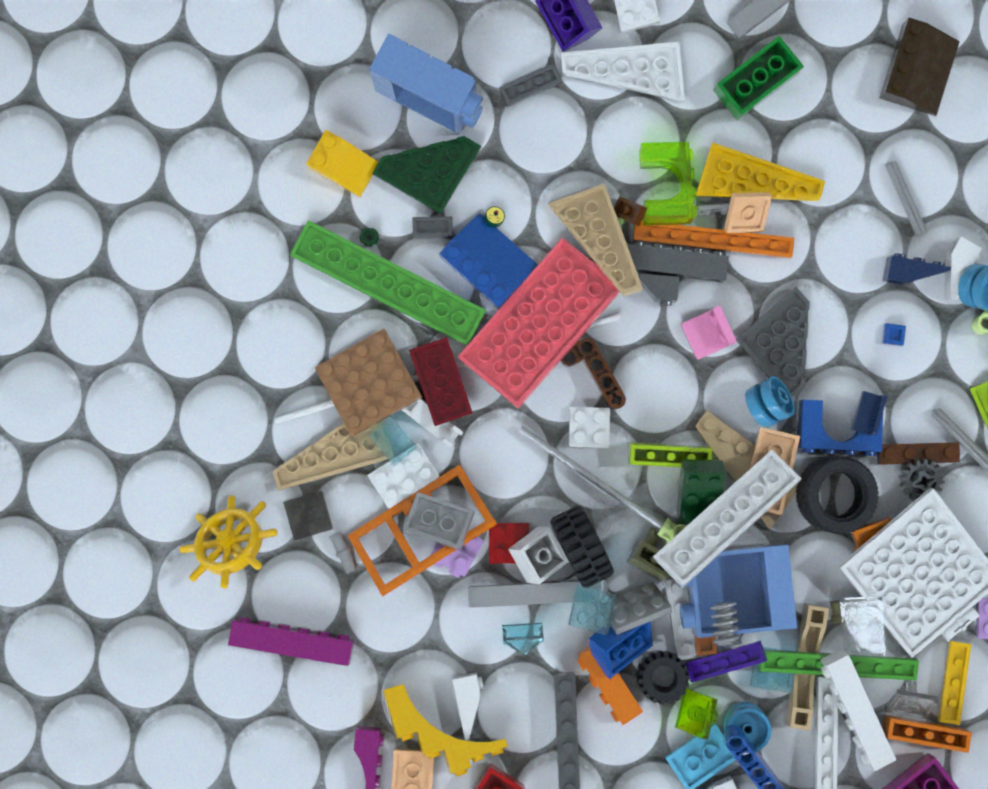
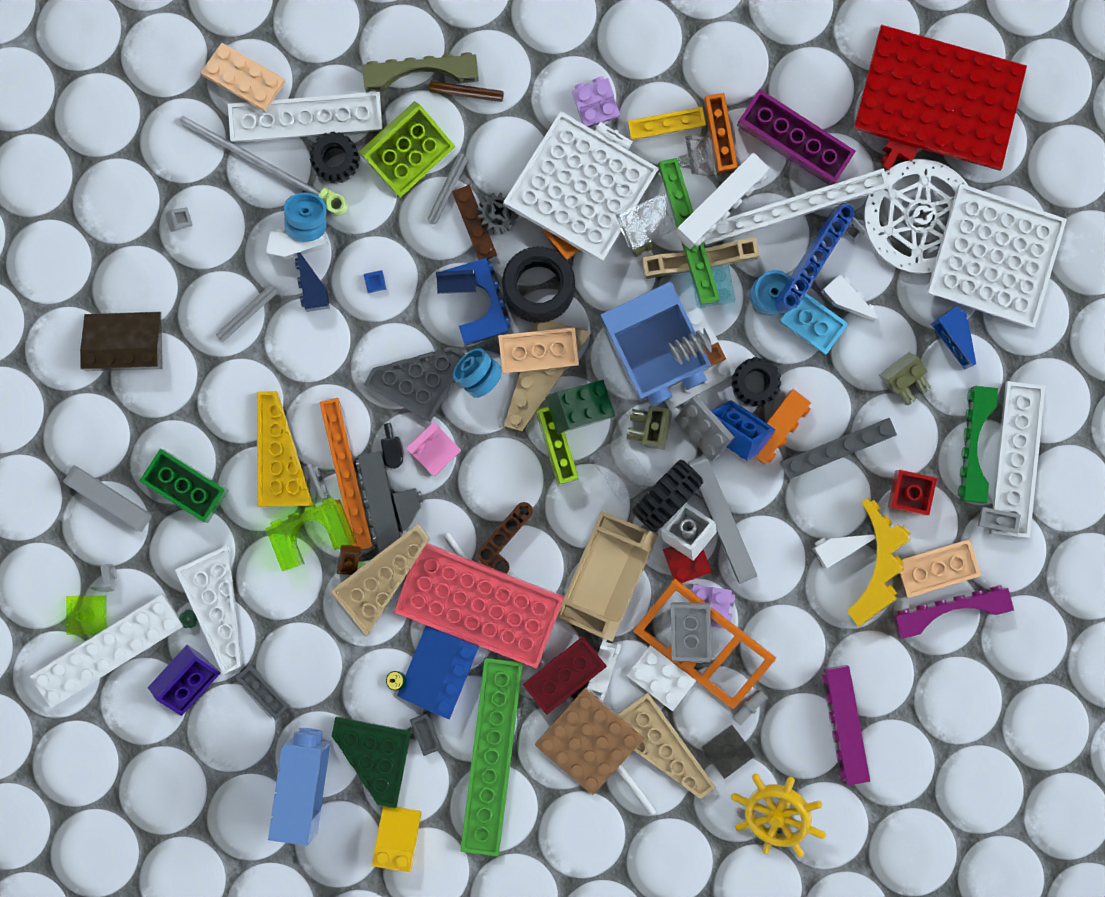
camera: 110 degrees left, 0 degrees up
dark green plate [359,228,379,247] -> none
clear light blue plate [368,416,417,466] -> none
clear light blue slope [502,623,544,655] -> none
flat silver piece [518,426,686,543] -> none
clear light blue plate [568,585,617,635] -> none
white plate [569,407,610,448] -> none
white plate [653,450,801,588] -> none
clear neon green tile [675,688,718,740] -> none
dark purple plate [684,640,768,683] -> none
light nougat plate [724,192,772,233] -> none
none -> clear green plate [179,609,198,628]
none -> black piece [381,423,403,469]
none -> tan slope [557,511,658,642]

